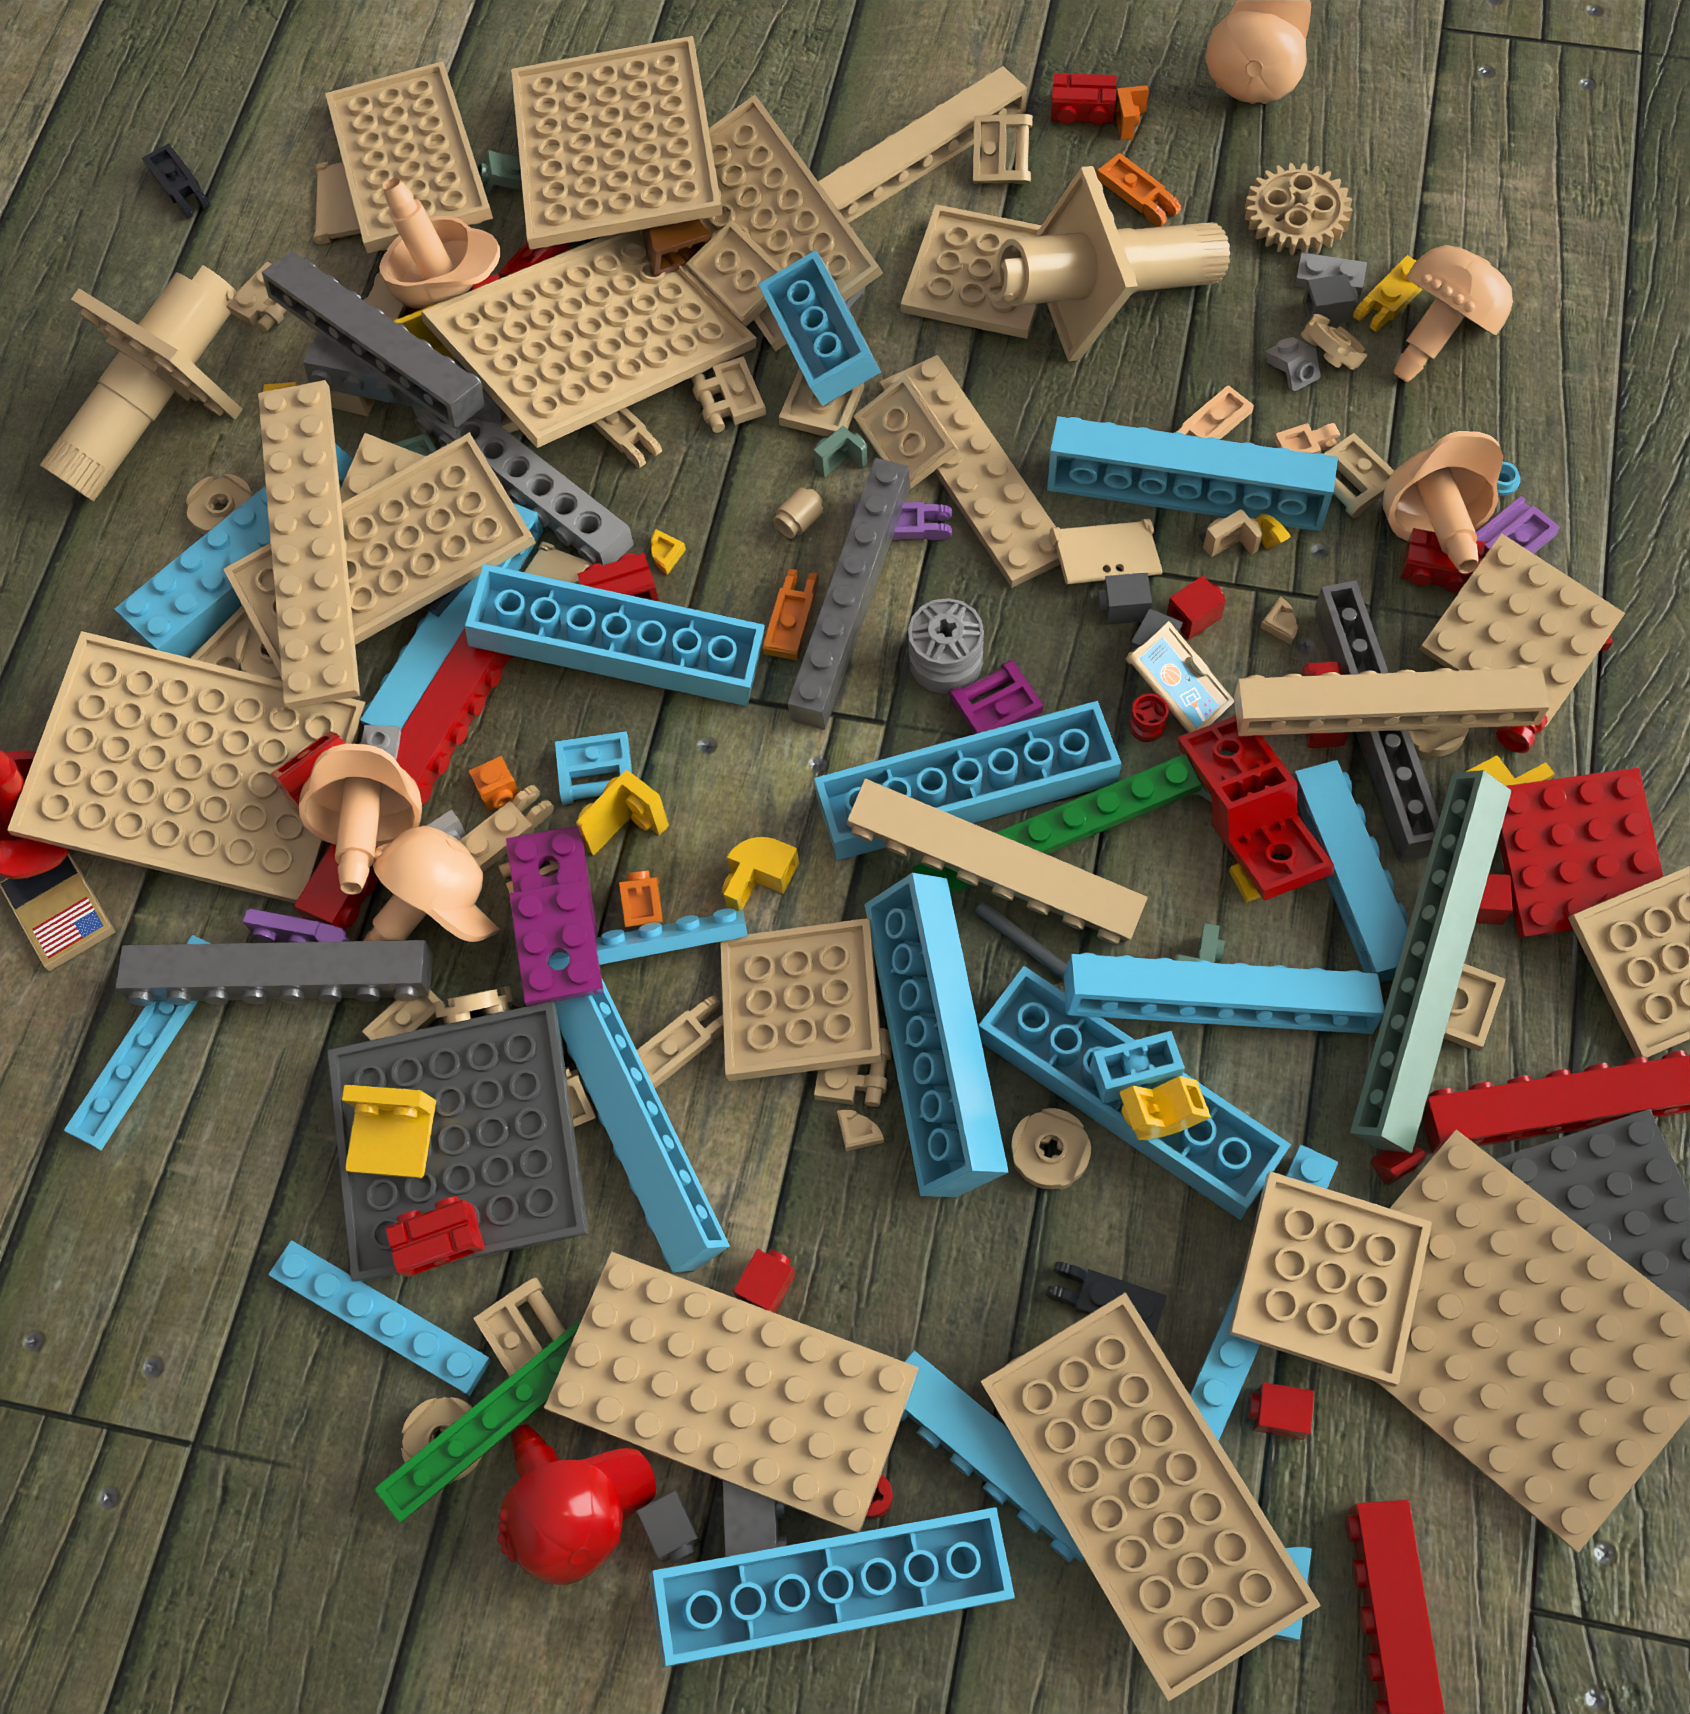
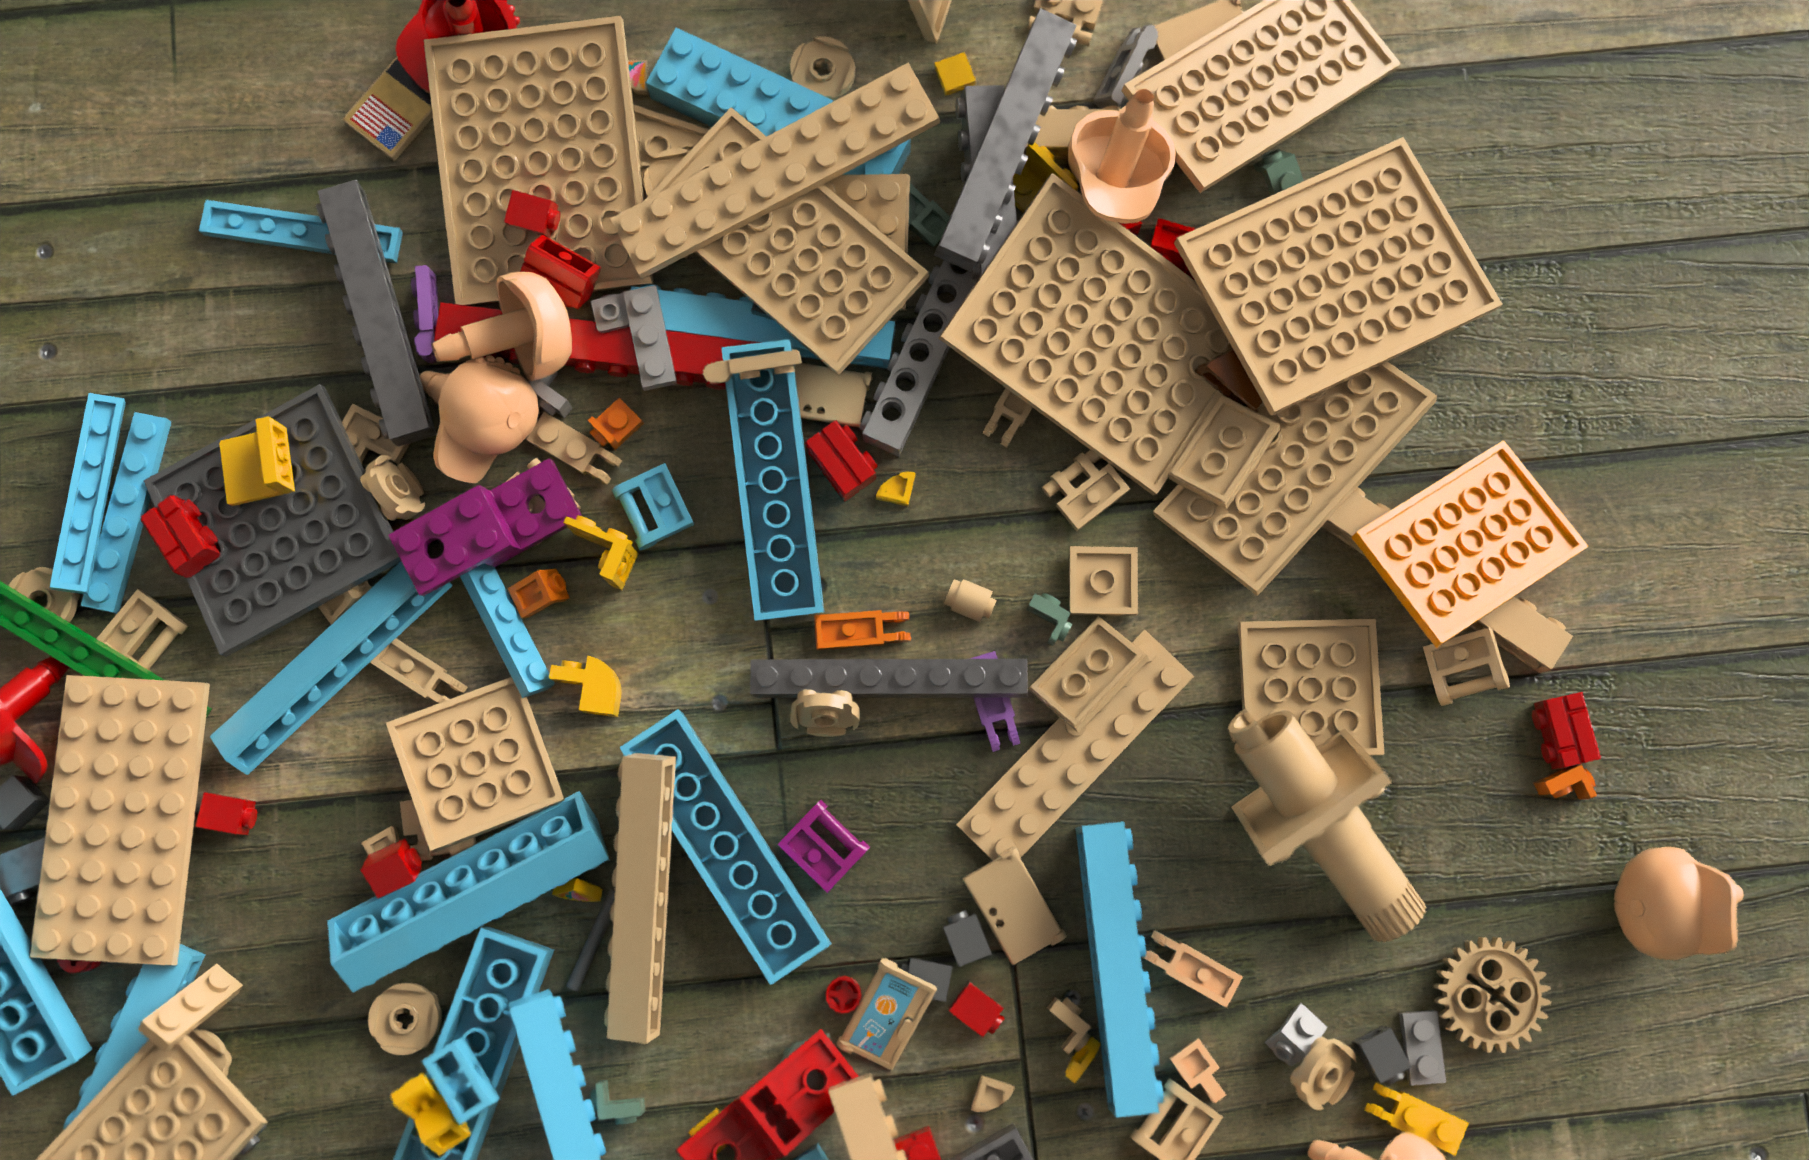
camera: 65 degrees right, 15 degrees up
medium azure brick [758,250,881,406] -> none
light grey wheel [908,598,984,694] -> none
green plate [912,754,1202,895] -> none
black hinge [1045,1261,1167,1337] -> none
orange hinge [1096,153,1181,227] -> none
none -> medium azure plate [50,393,126,595]
none -> tan plate [138,964,243,1052]
none -> red brick [360,838,422,899]
none -> red brick [504,190,560,237]
none -> yellow tile [552,878,603,902]
none -> light grey plate [623,285,677,391]
none -> tan hinge [703,350,802,383]
none -> tan plate [790,690,860,737]
none -> light grey hinge [1094,24,1159,109]
none -> plate [1351,440,1588,648]

